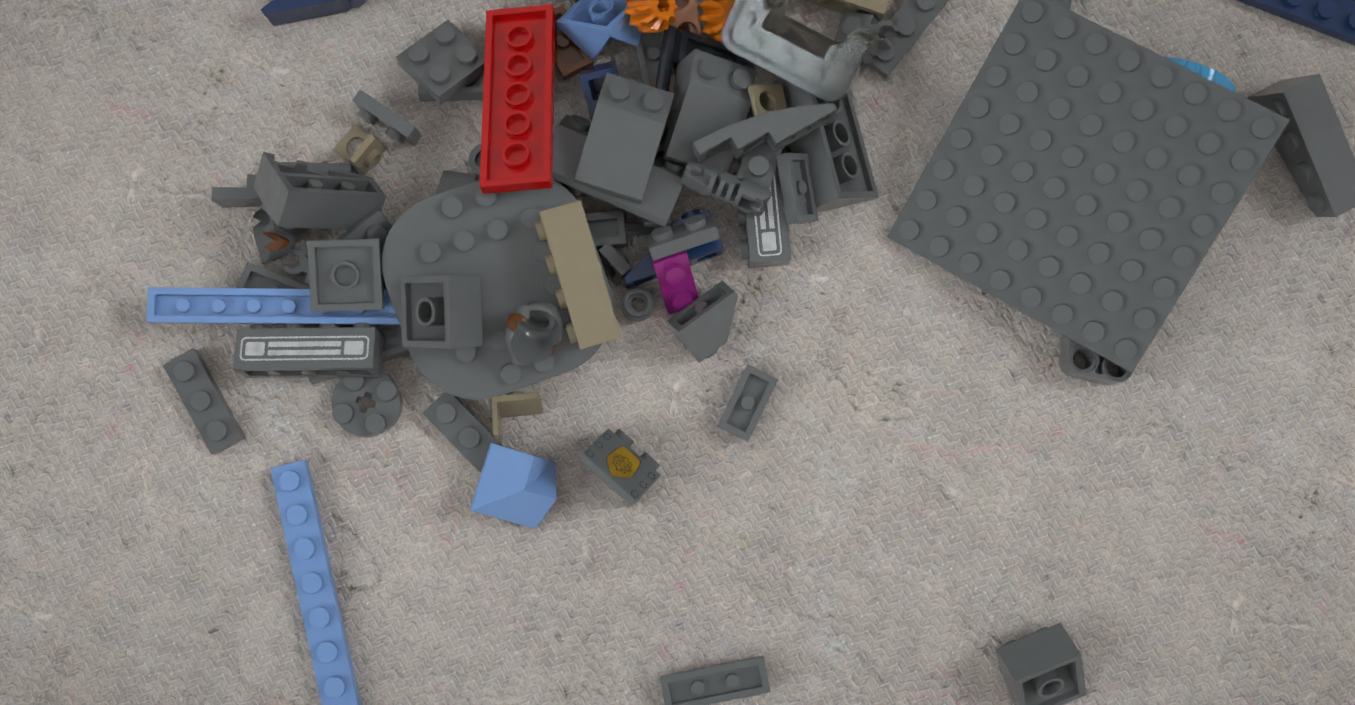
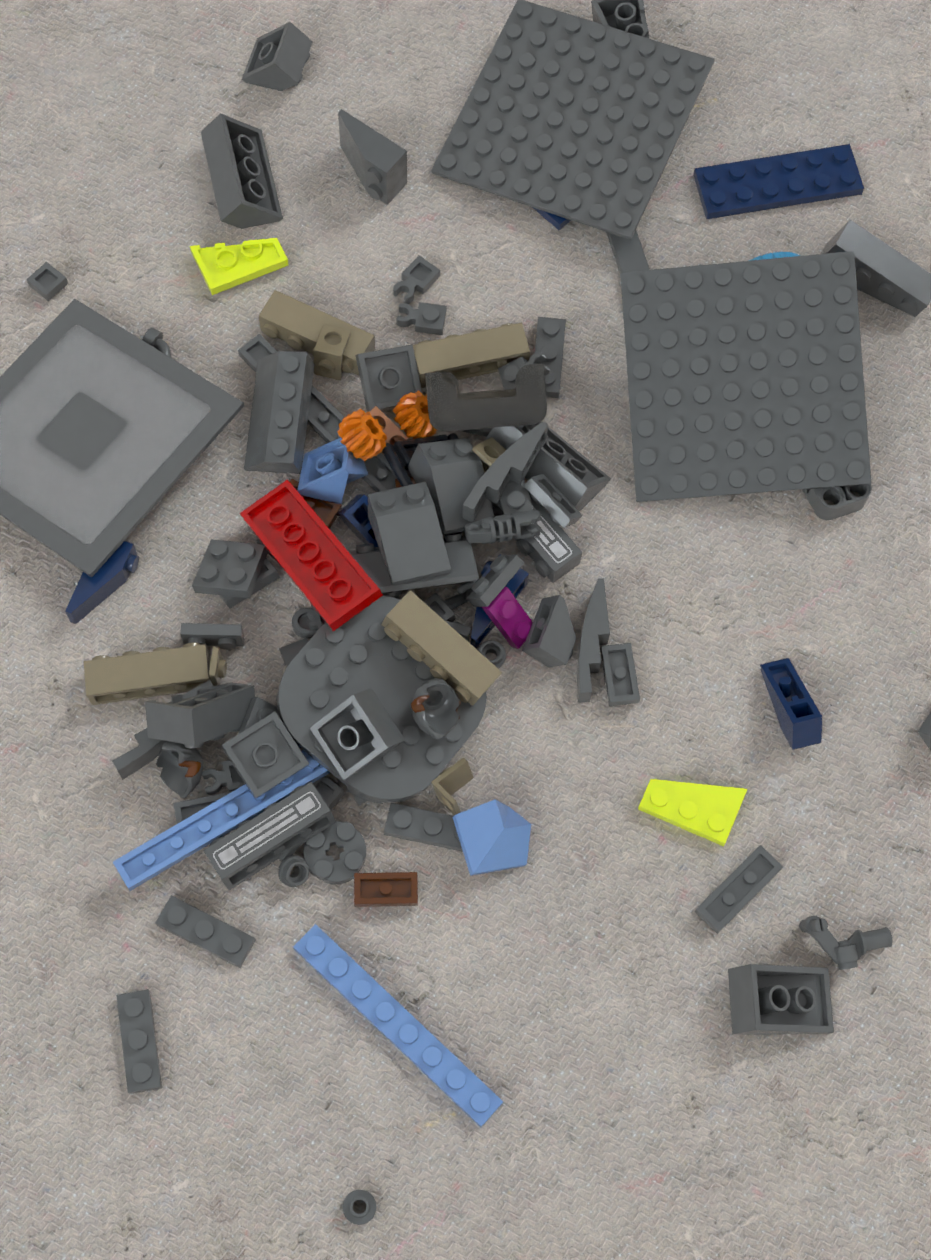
camera: 35 degrees left, 15 degrees down
dark grey slope [578,428,661,507] -> none
none -> dark tan brick [83,643,211,705]
none -> dark grey plate [116,989,162,1094]
none -> dark grey plate [278,855,309,887]
none -> reddish brown plate [354,872,418,907]
none -> dark grey slope [576,578,610,703]
none -> neon yellow wing [638,779,747,847]
none -> dark blue slope [760,658,822,750]

